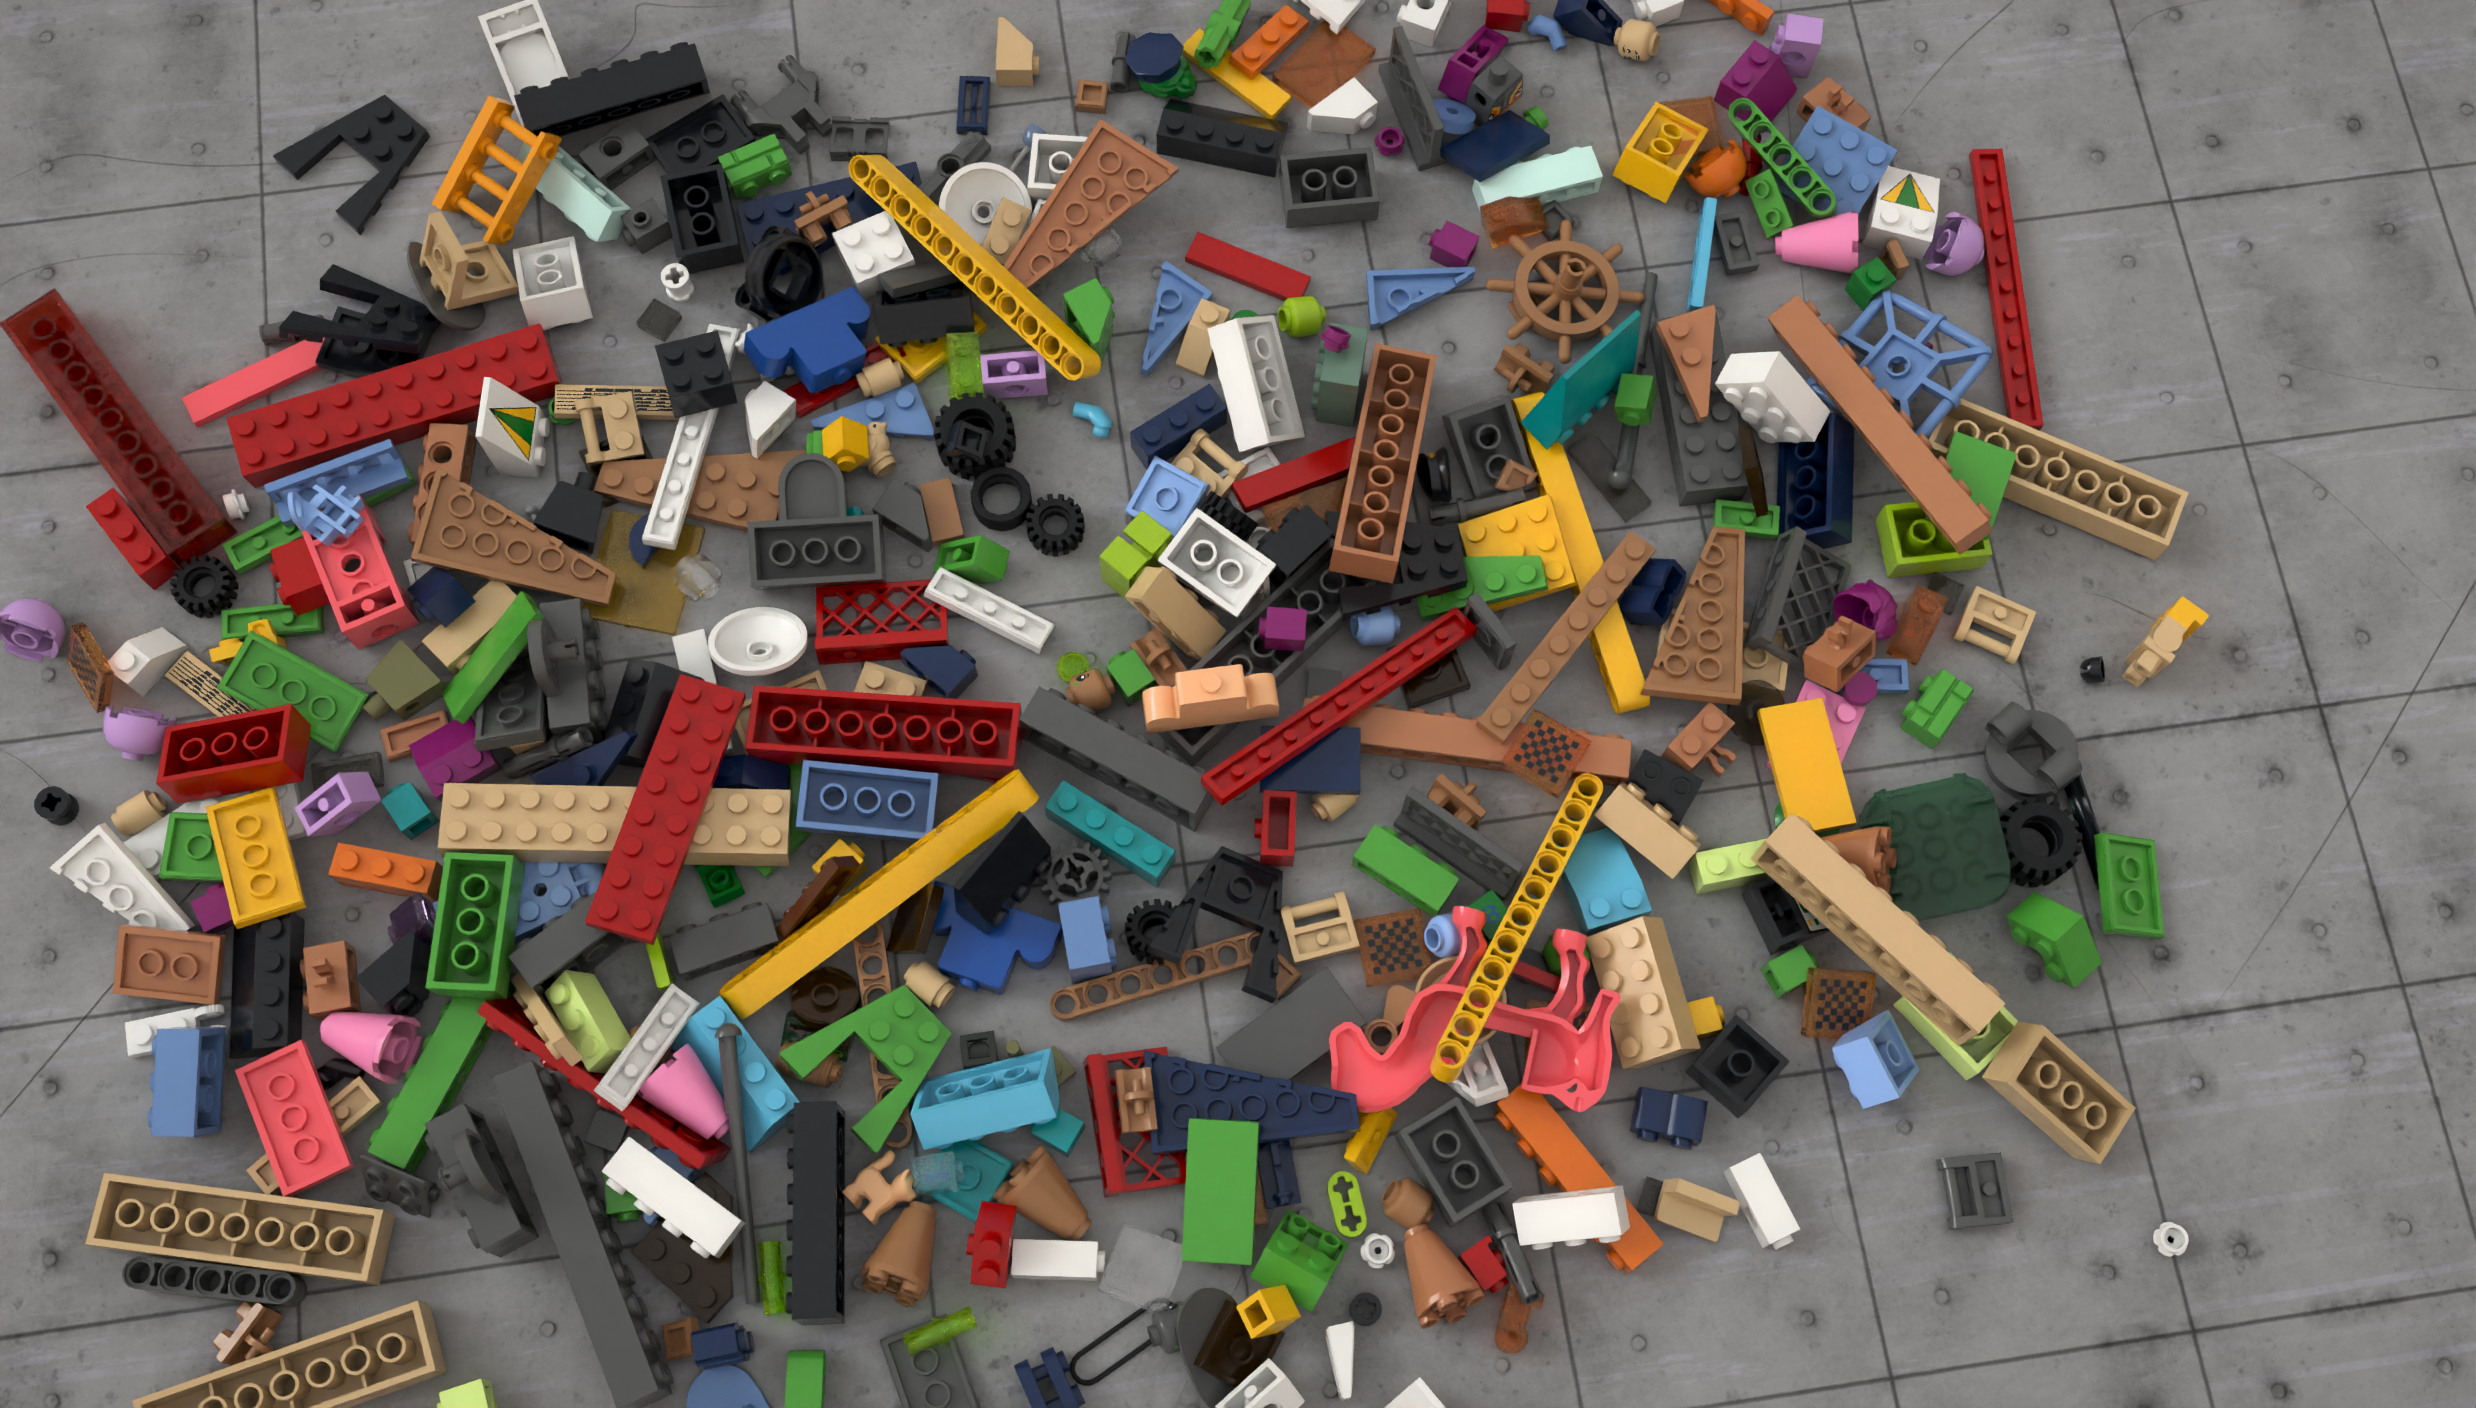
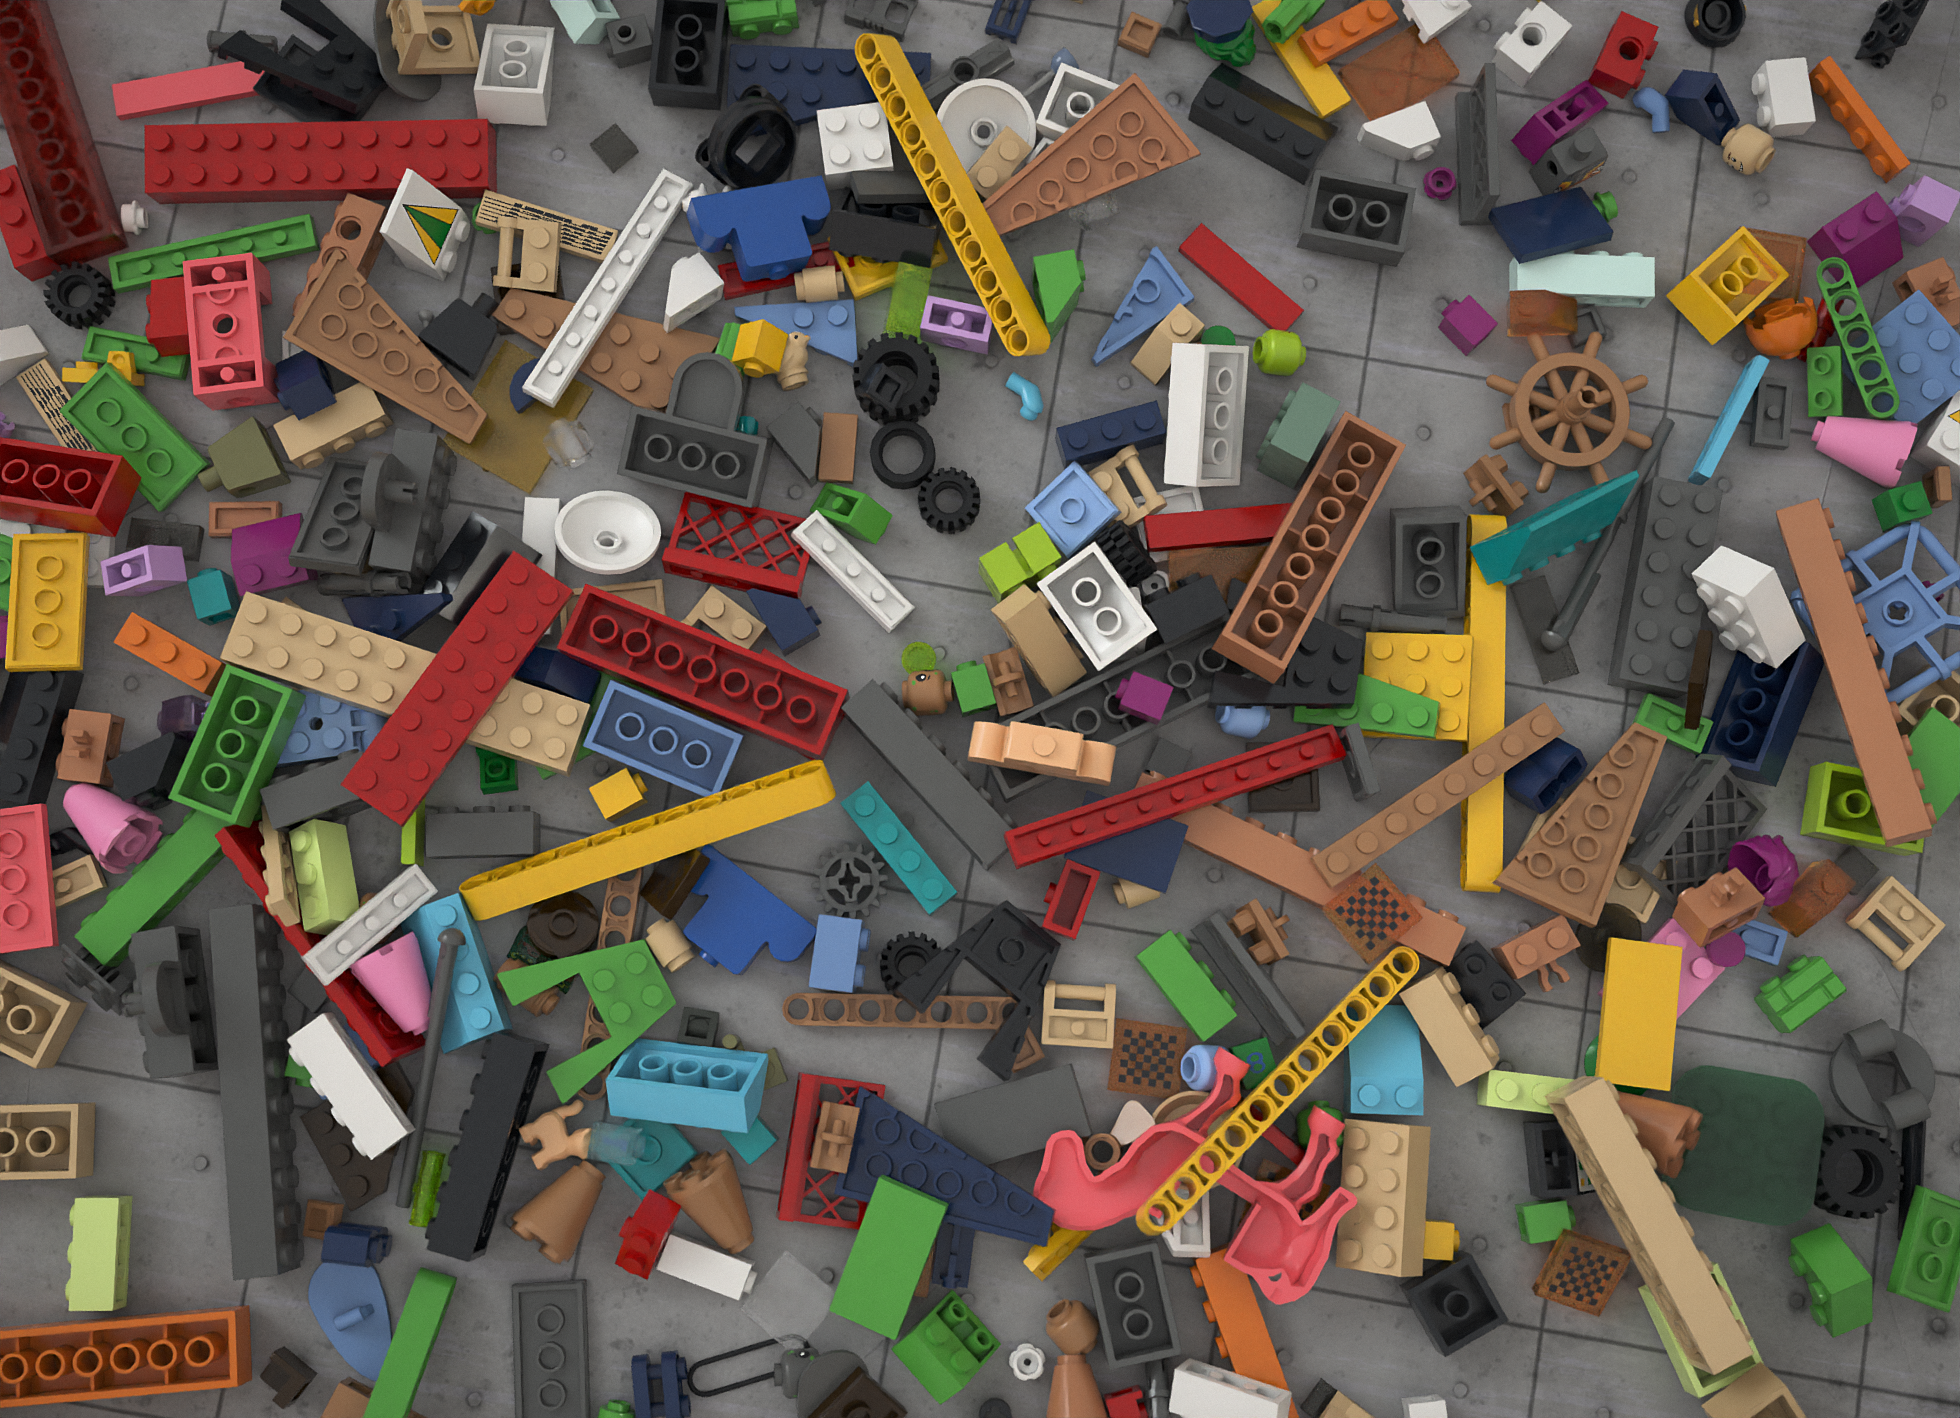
camera: 20 degrees right, 10 degrees up
medium blue fence [264,439,411,527] -> none
light blue piece [288,484,365,546] -> none
bright green tile [441,591,545,724] -> none
black brick [655,330,738,418] -> none
white bush [661,263,694,303] -> none
reddish brown plate [776,855,860,938] -> none
medium nougat hips [794,191,852,247] -> none
clear neon green pin [902,1306,977,1356] -> none
black slope [953,811,1052,935] -> none
yellow brick [1236,1284,1301,1339] -> none
magenta plate [1320,325,1351,353] -> none
lime beam [1327,1171,1367,1239] -> none
medium blue wing [1366,267,1475,330] -> none
black piece [1416,446,1452,503] -> none
medium blue piece [1433,98,1476,134] -> none
medium nougat tile [1494,459,1538,491] -> none
bright green brick [1614,373,1657,426] -> none
dark blue brick [1630,1087,1708,1150] -> none
nougat wing [1656,304,1716,423] -> none
light blue slope [1832,1010,1920,1109] -> none

